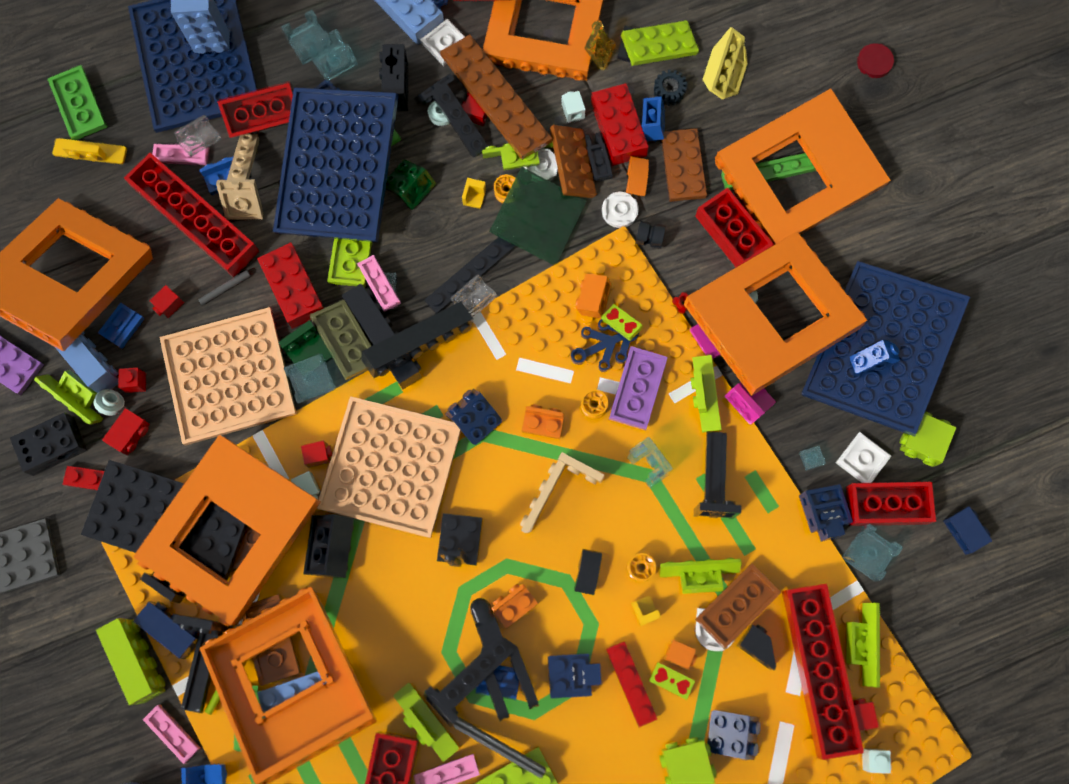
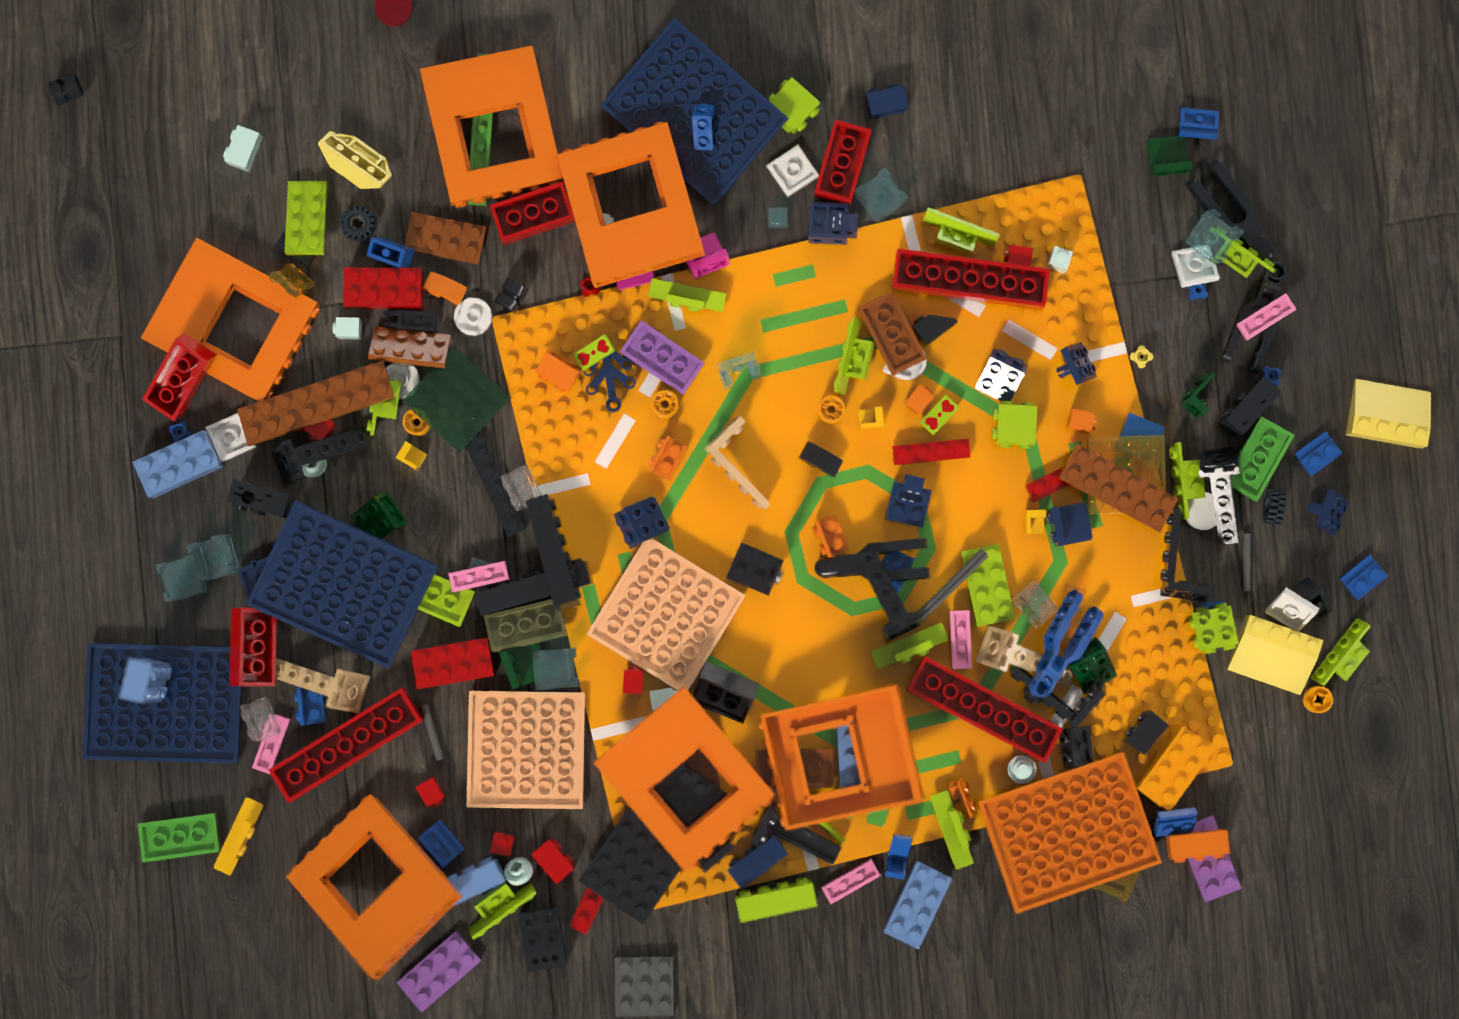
camera: 80 degrees left, 10 degrees up
black bracket [694,432,741,519] -> none

